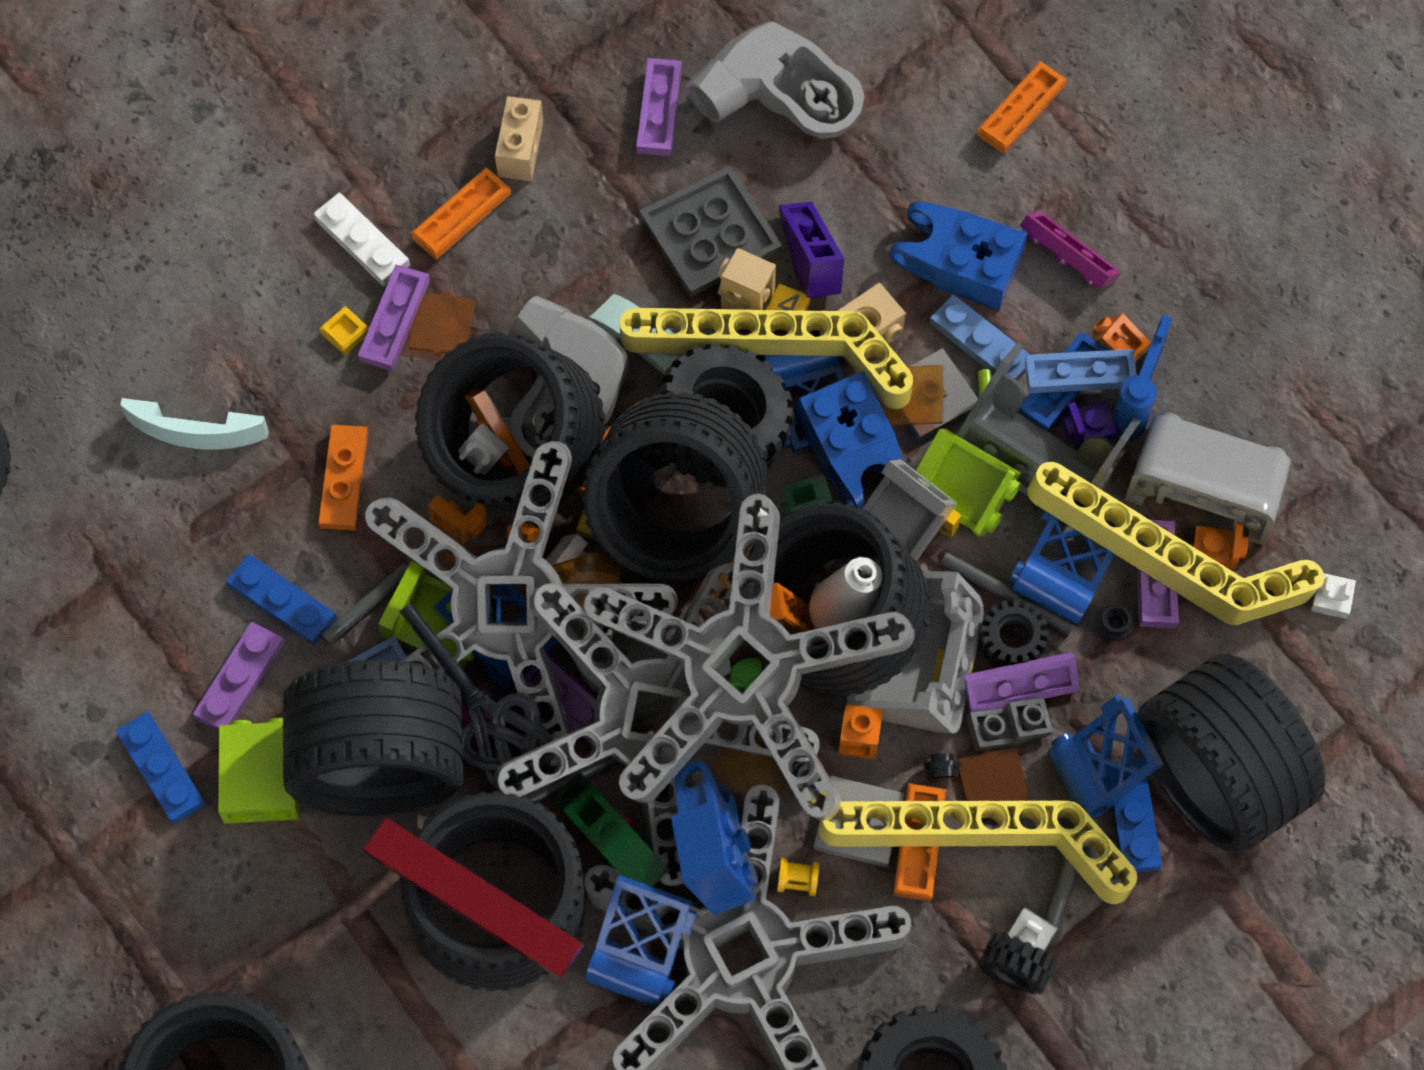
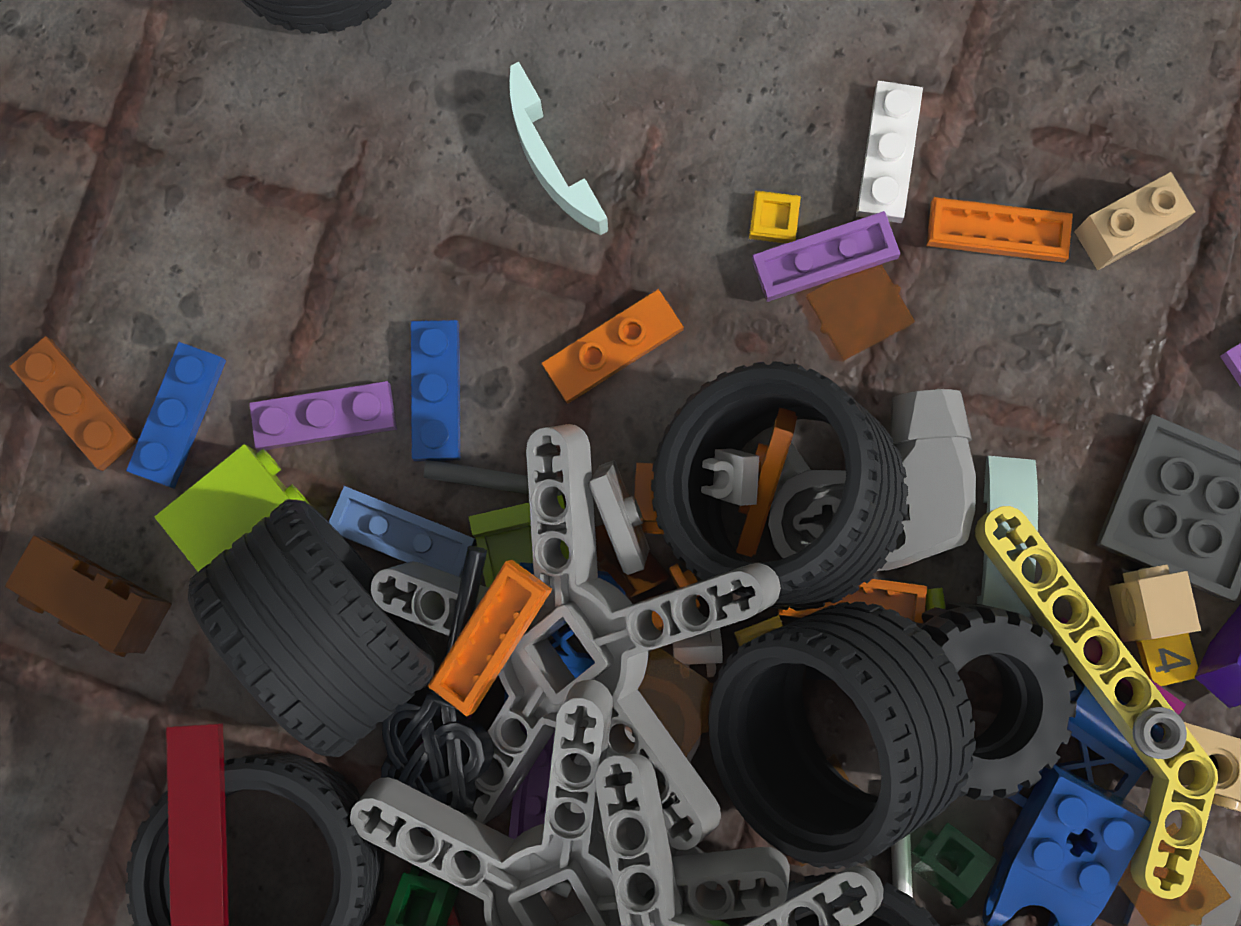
camera: 60 degrees right, 15 degrees up
none -> reddish brown wedge [5,535,172,657]
none -> dark orange plate [10,336,138,471]
none -> orange plate [428,560,552,716]
none -> light grey plate [589,460,650,575]
none -> light grey plate [1133,707,1187,759]

